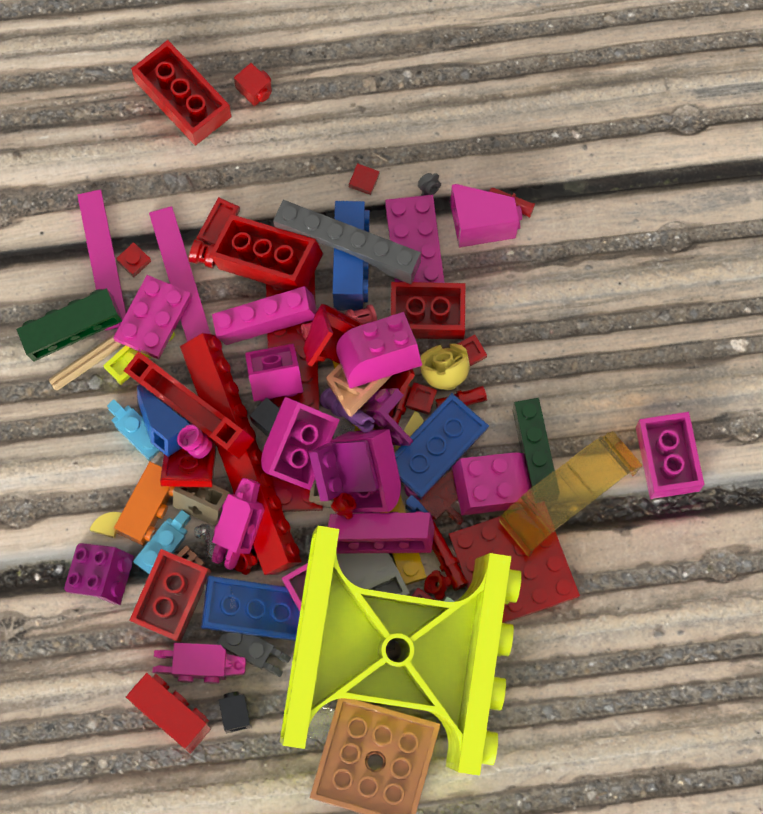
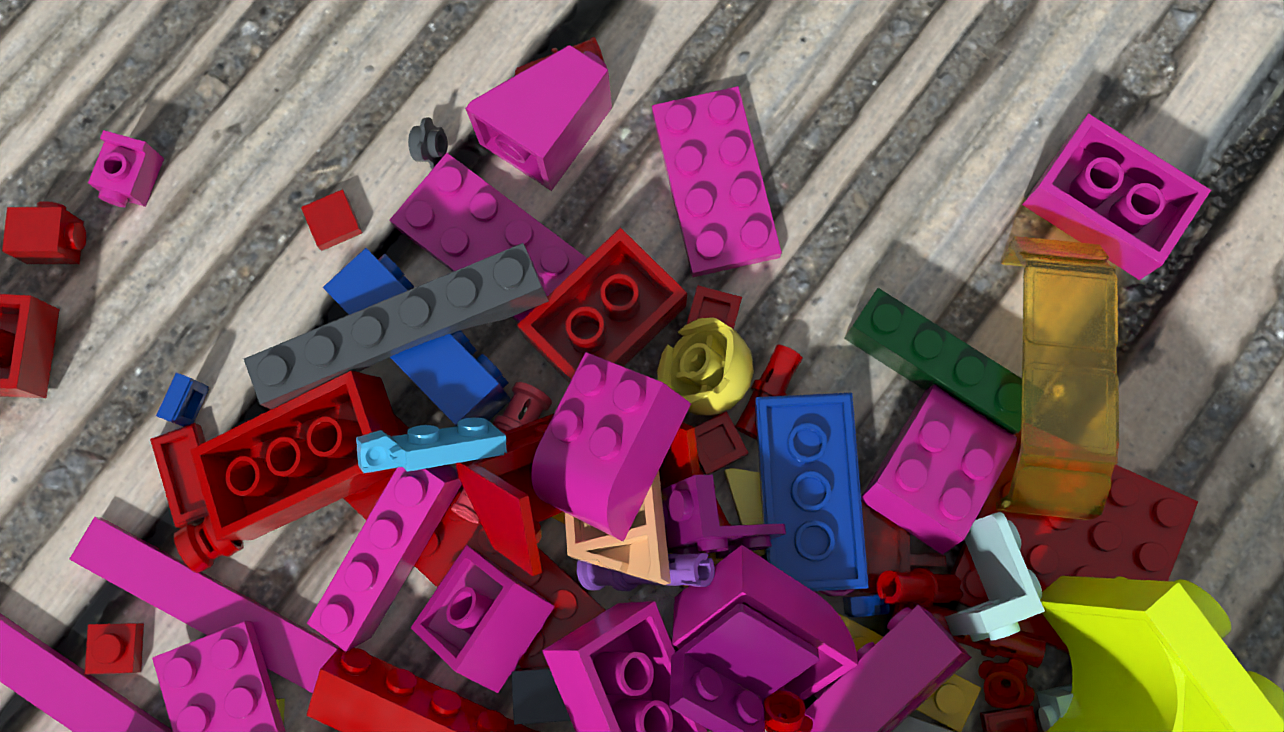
camera: 40 degrees left, 5 degrees up
none -> dark pink brick [88,130,164,208]
none -> blue tile [156,372,209,427]
none -> medium azure hinge [356,417,507,473]
none -> dark pink plate [652,86,782,278]
none -> red axle [877,568,964,608]
none -> light aqua bracket [945,512,1045,642]

